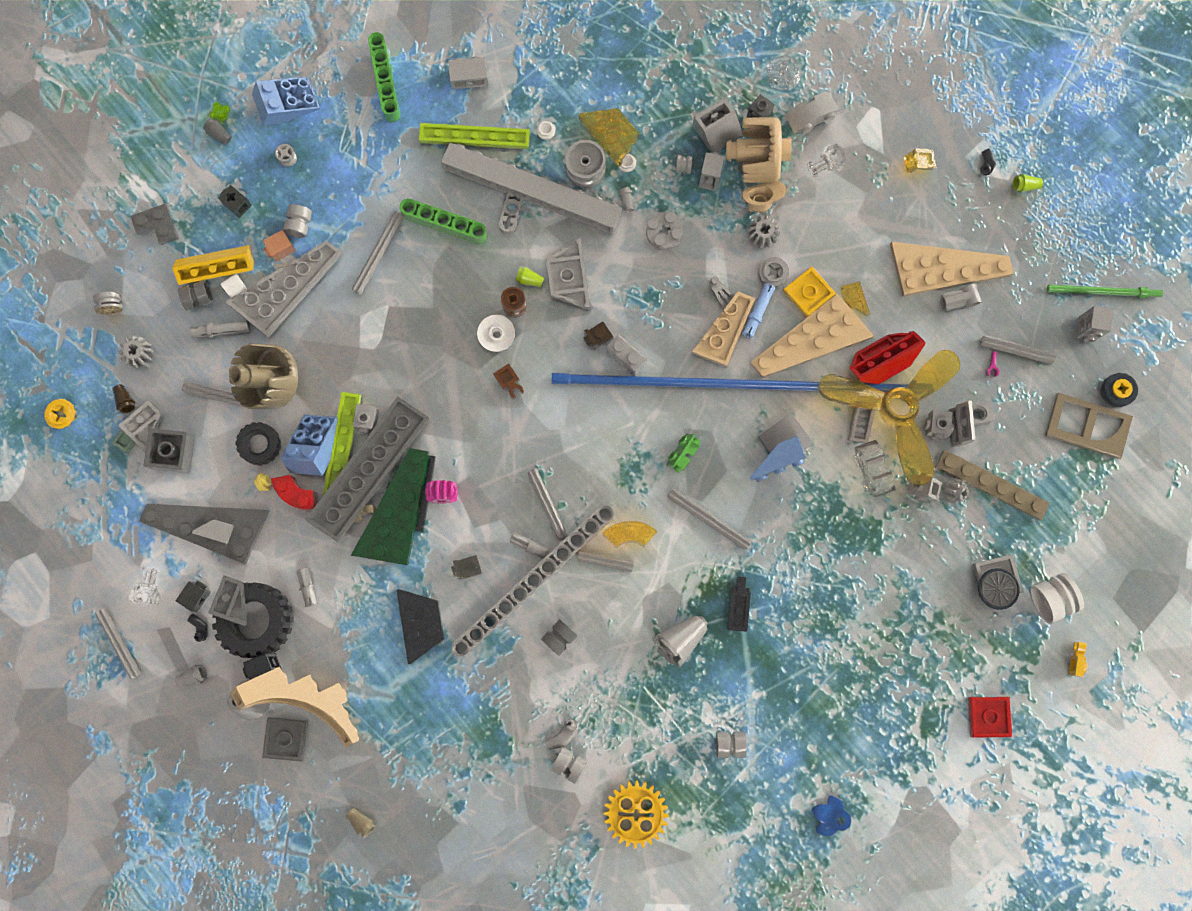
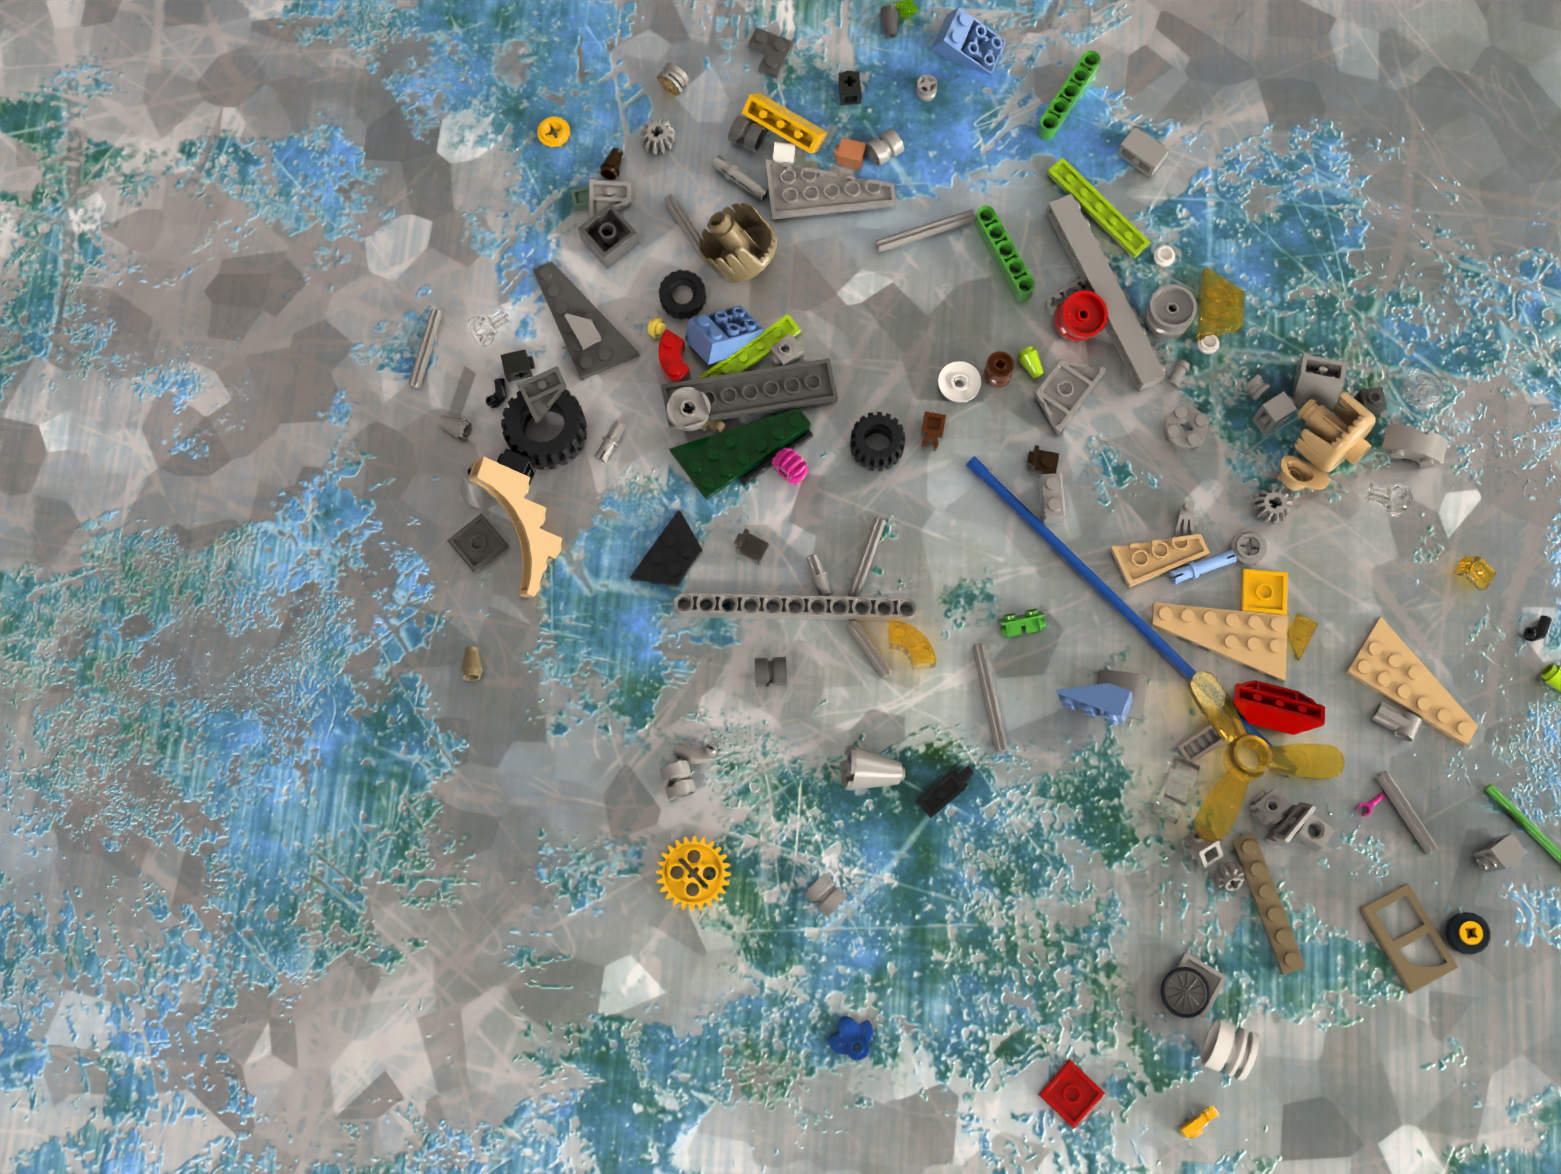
camera: 45 degrees right, 5 degrees down
none -> light grey plate [666,387,711,431]
none -> black tyre [850,412,905,471]
none -> red wheel [1053,290,1108,343]

